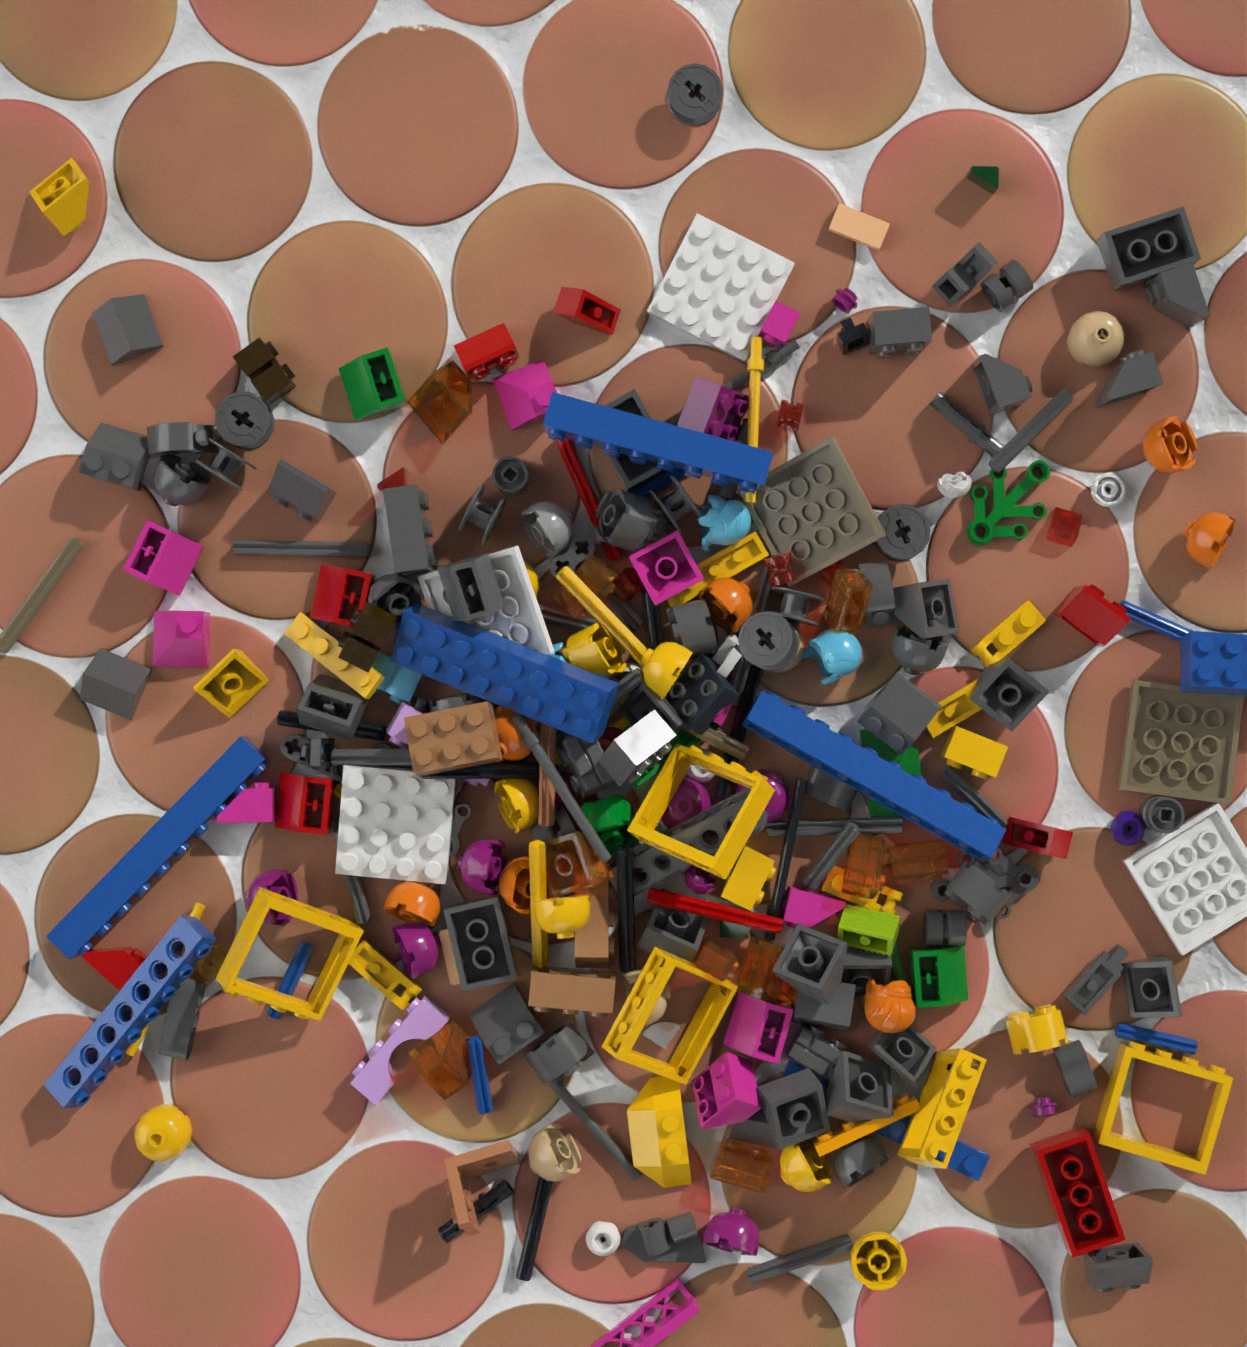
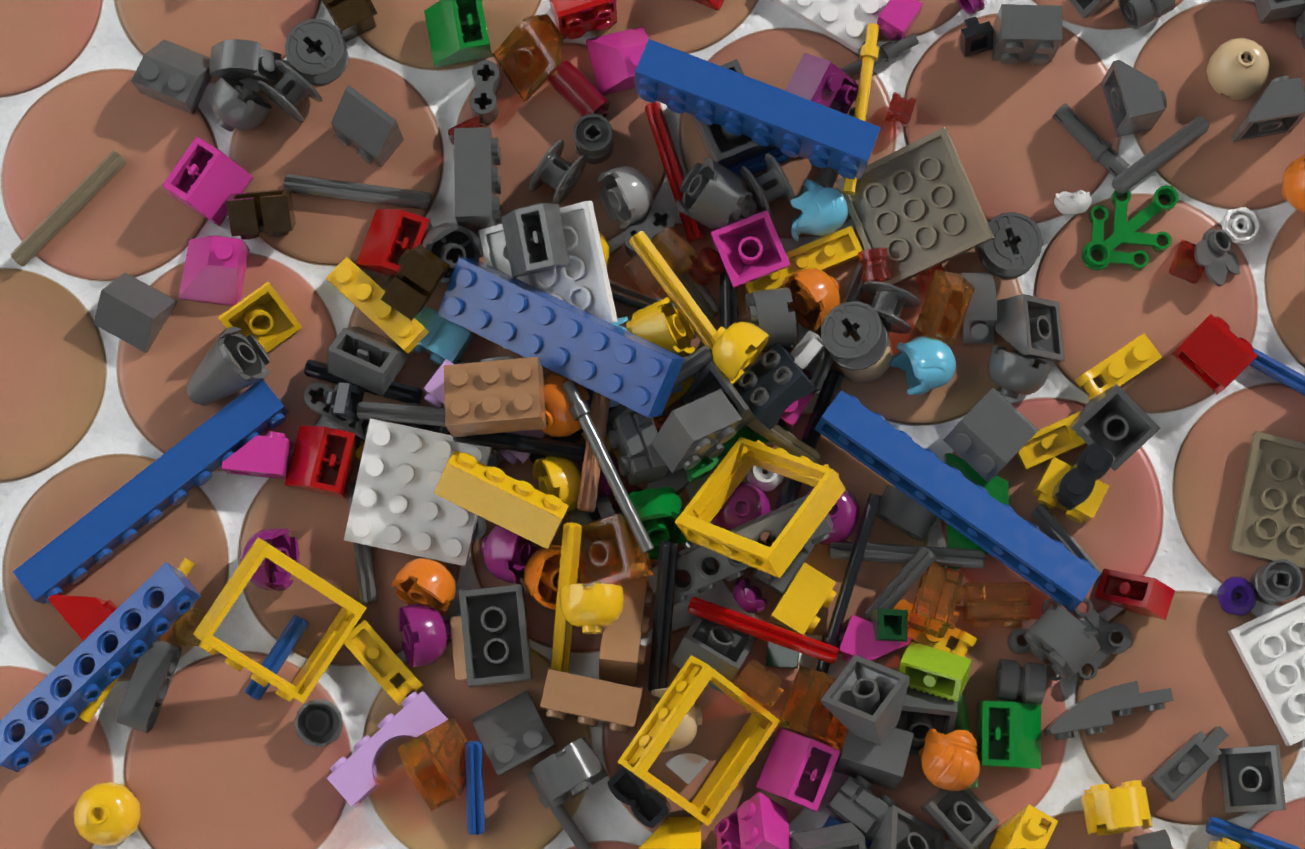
camera: 10 degrees right, 10 degrees down
none -> dark grey cone [186,327,270,406]
none -> dark brown piece [226,188,296,240]
none -> dark grey hair [294,699,344,747]
none -> yellow brick [434,450,569,549]
none -> dark grey axle [470,60,501,124]
none -> dark red brick [547,60,610,118]
none -> black brick [607,767,671,828]
none -> dark green slope [871,608,908,642]
none -> dark grey slope [1044,681,1174,740]
none -> black brick [1052,442,1113,511]
none -> dark grey plate [1194,229,1240,287]

